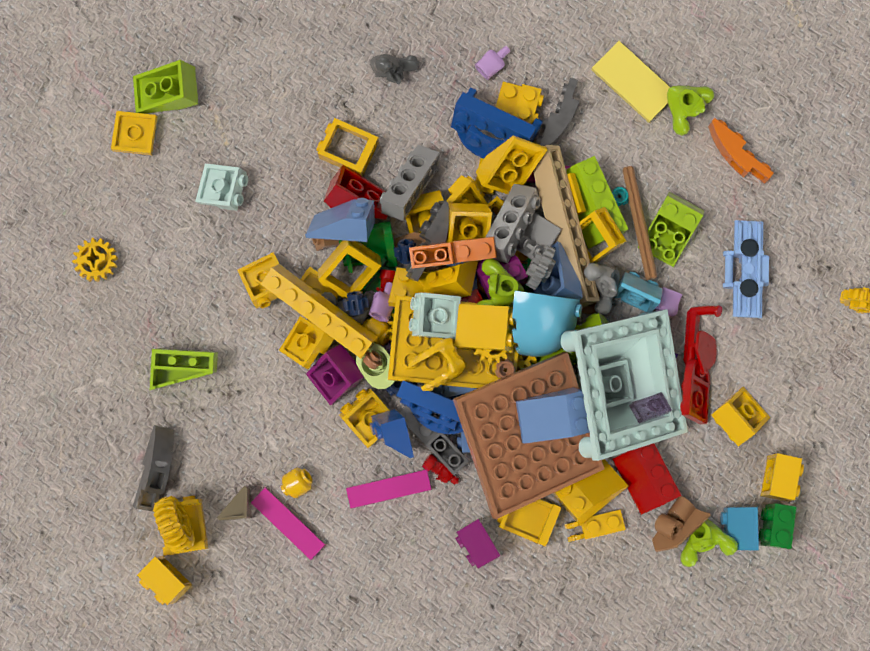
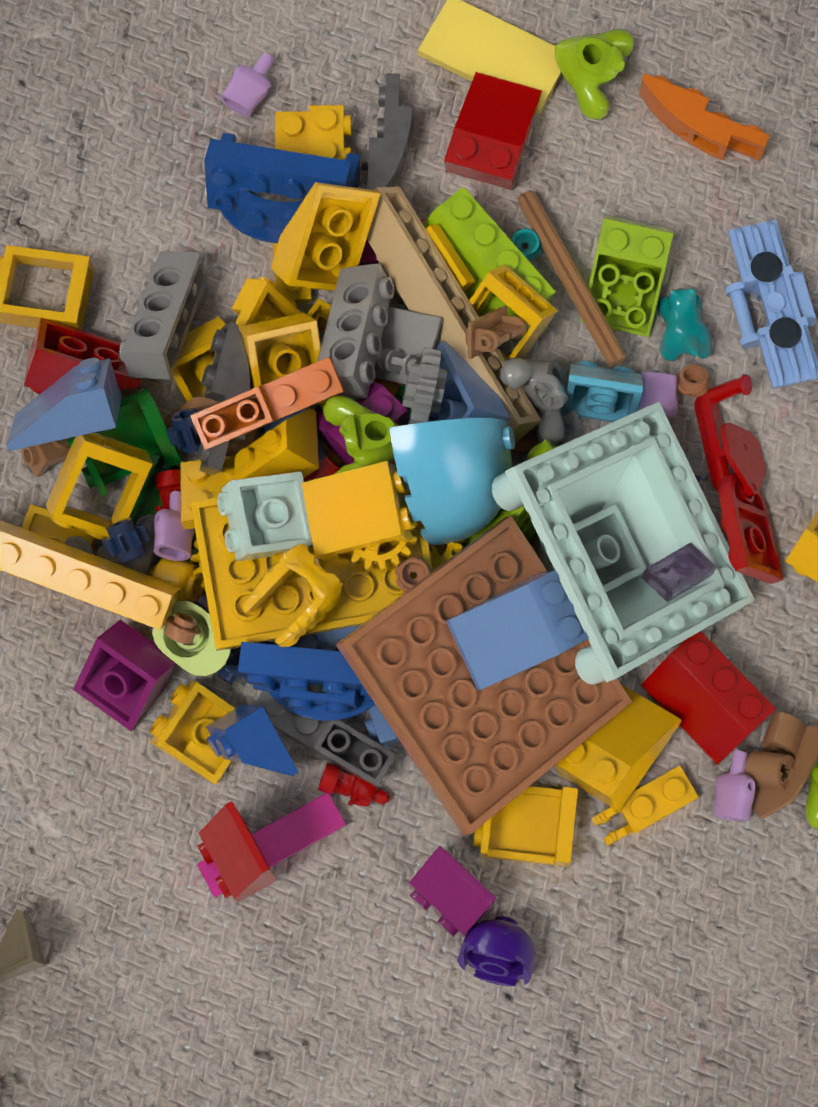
camera: 15 degrees left, 5 degrees down
dark pink tile [251,488,326,560] -> none
yellow plate [279,316,334,370] -> none
yellow head [281,467,313,498] -> none
dark grey head [370,54,420,85] -> none
none -> red slope [197,801,277,903]
none -> red slope [444,72,542,190]
none -> dark purple cylinder [457,916,536,986]
none -> medium nougat hinge [465,306,526,359]
none -> teal animal [658,288,712,361]
none -> nougat plate [677,364,711,397]
none -> lavender piece [713,750,755,822]

